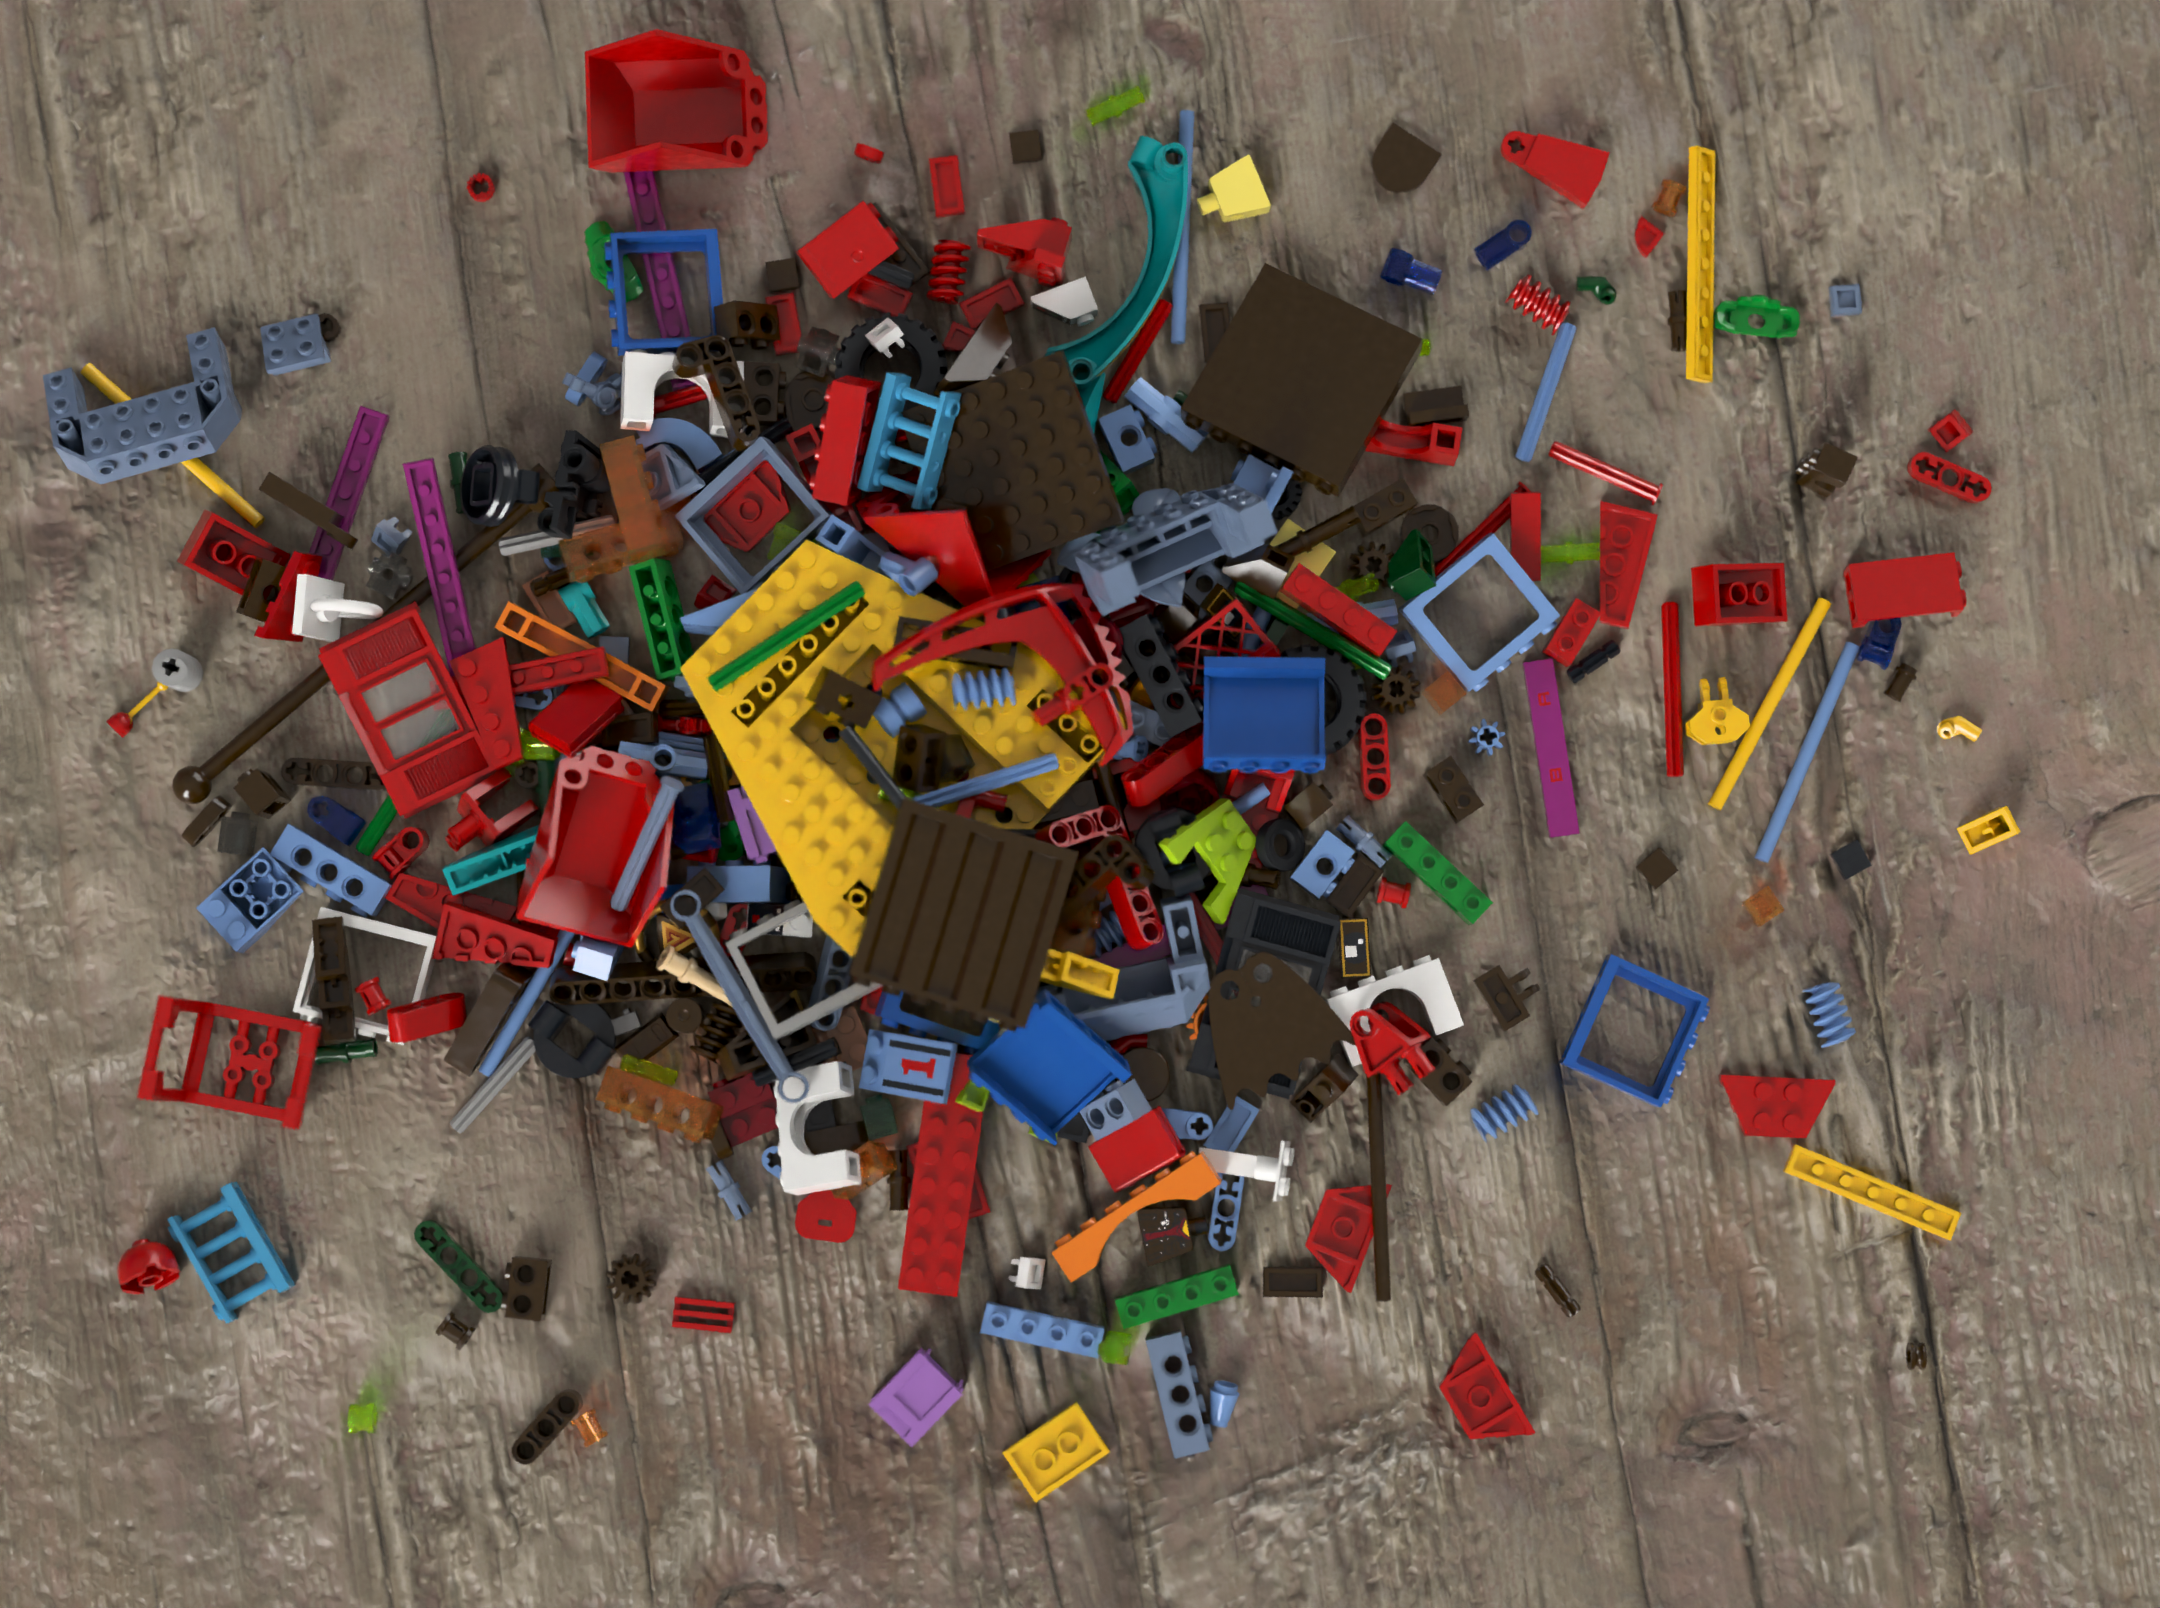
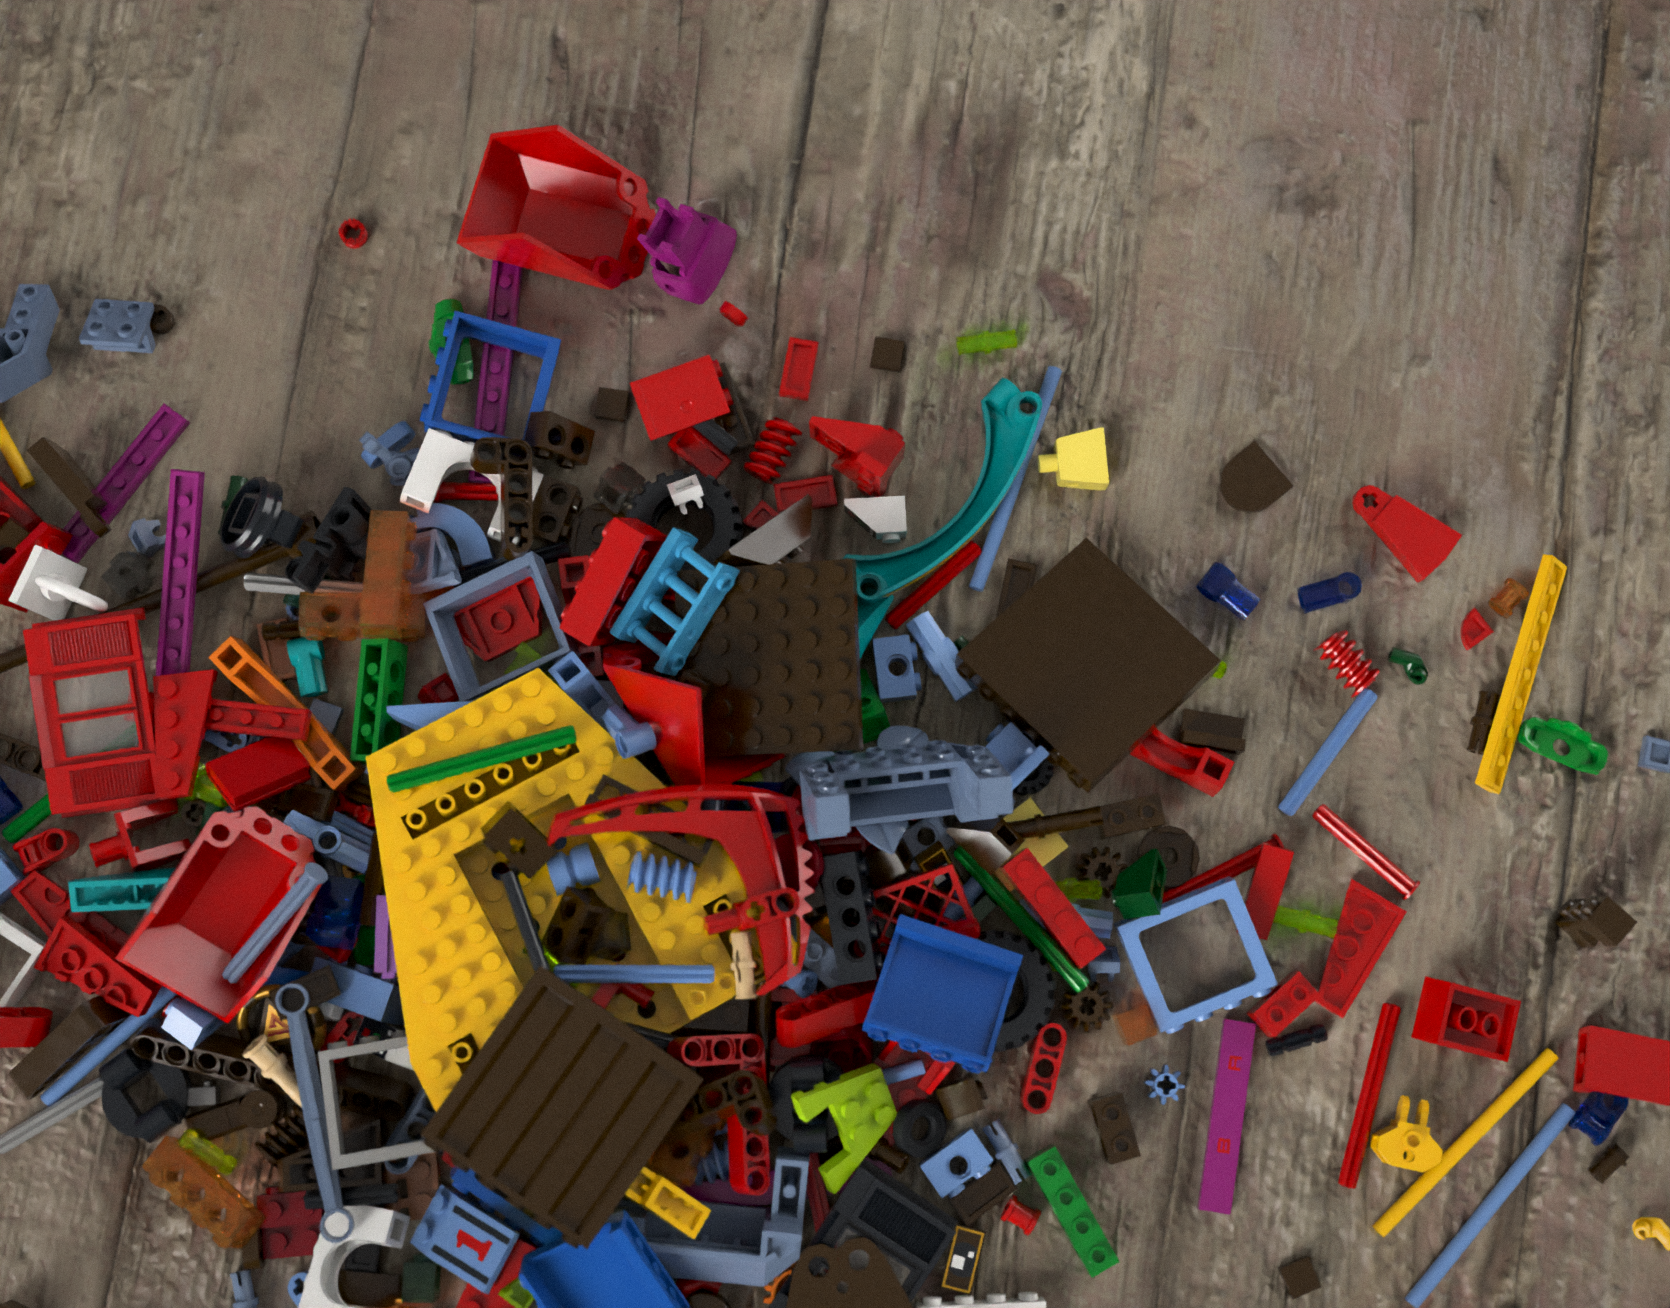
camera: 25 degrees right, 5 degrees down
red tile [765,292,805,356] -> none
none -> magenta piece [637,197,737,305]
none -> tan pin [730,932,757,1000]

